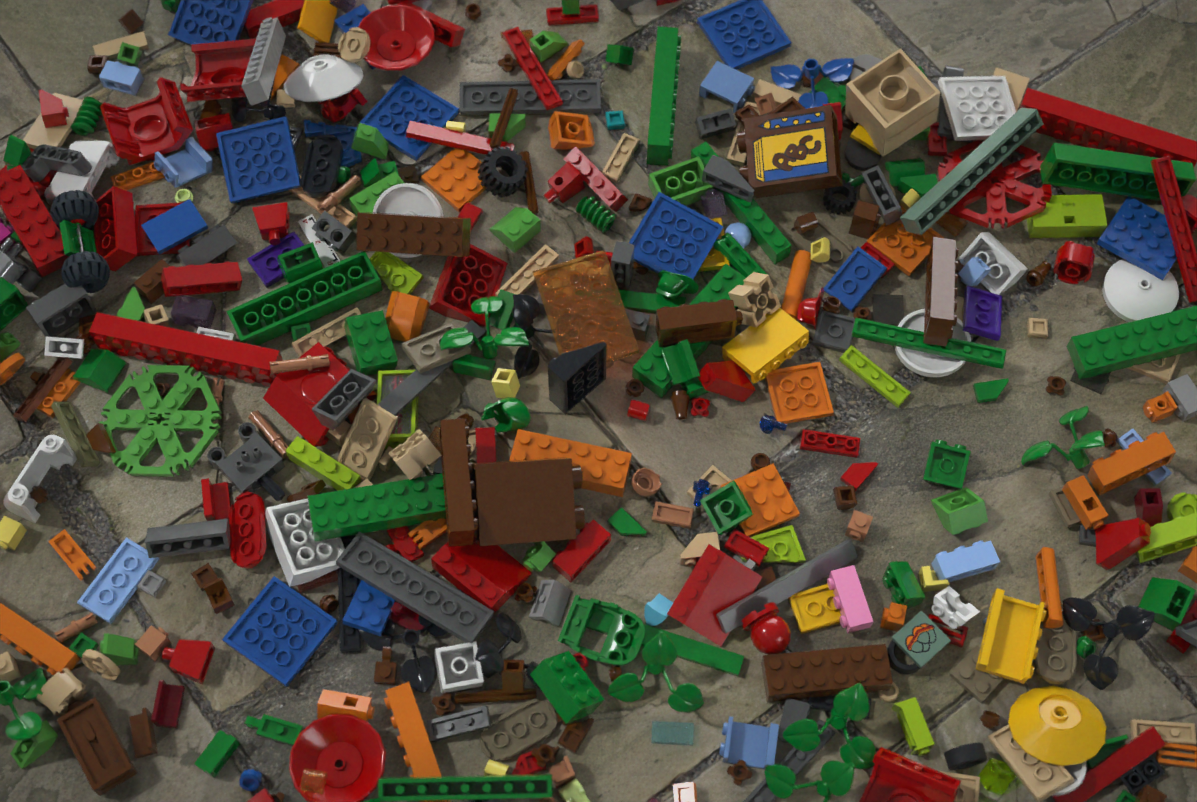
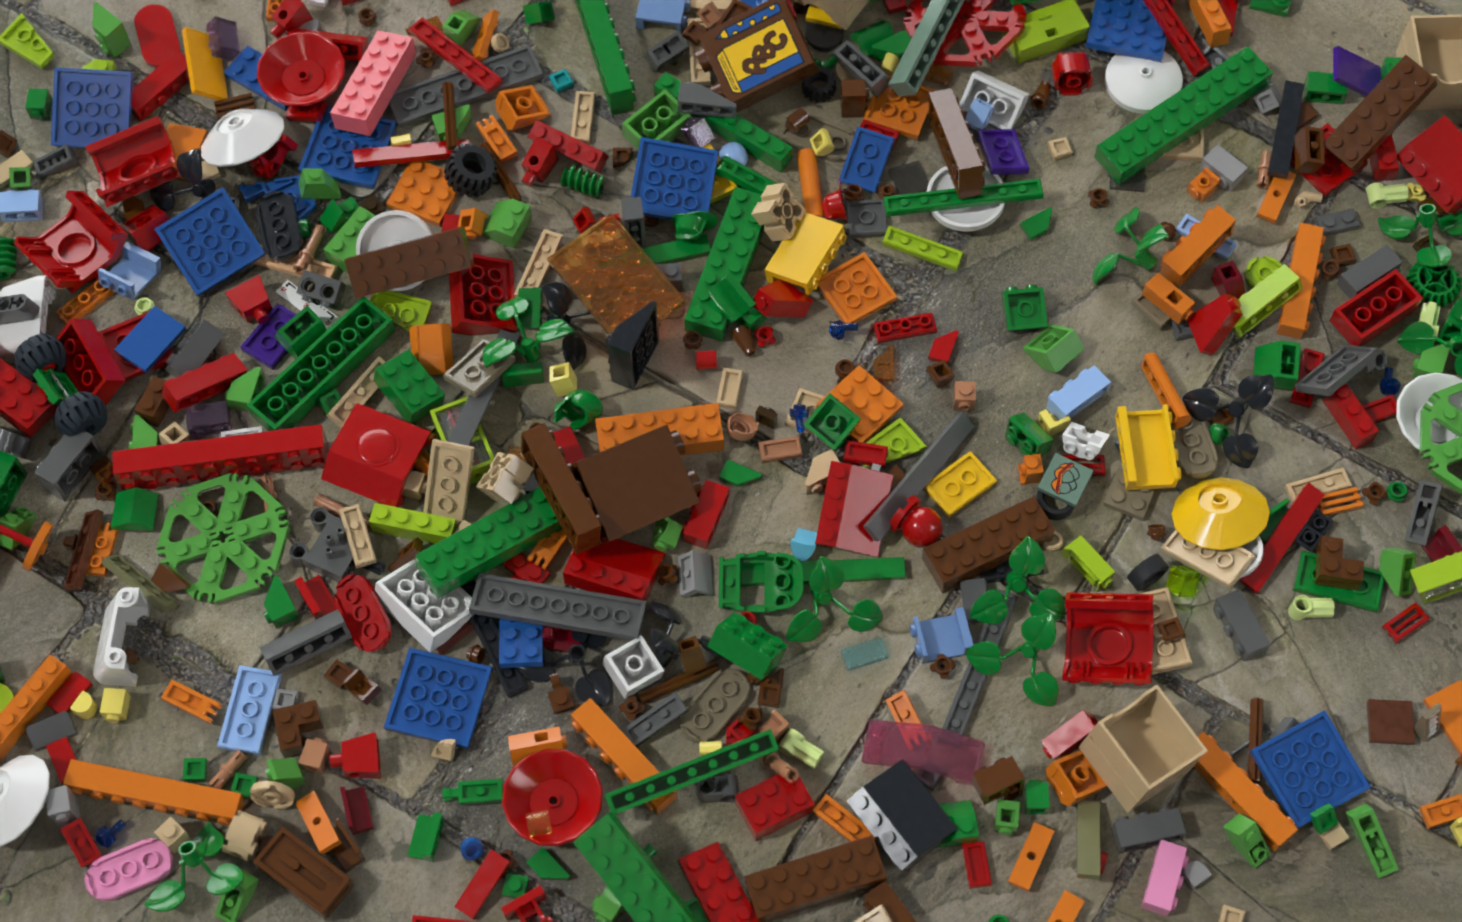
camera: 20 degrees left, 0 degrees up
white slope [44,336,84,359] -> none
light grey brick [241,17,286,106] -> none
nougat pin [269,354,330,374] -> none
dark grey slope [312,369,378,430] -> none
tan tile [338,27,370,63] -> none
tan tile [379,447,394,472] -> none
reddish brown plate [609,664,623,682] -> none
reddish brown piece [656,299,743,347] -> none
bright pink brick [827,565,873,634] -> none
none -> dark grey slope [33,144,79,179]
none -> green plate [182,758,208,782]
none -> bright green slope [225,367,265,412]
none -> green slope [263,575,299,629]
none -> reddish brown brick [273,700,324,758]
none -> red plate [285,101,327,121]
none -> orange tile [295,791,341,855]
none -> coral brick [330,30,417,136]
none -> tan tile [339,504,377,569]
none -> tan tile [431,739,456,761]
none -> orange brick [458,207,488,240]
none -> orange hinge [475,115,518,164]
none -> tan tile [716,368,743,410]
none -> dark brown plate [755,405,778,429]
none -> clear orange tile [873,345,894,382]

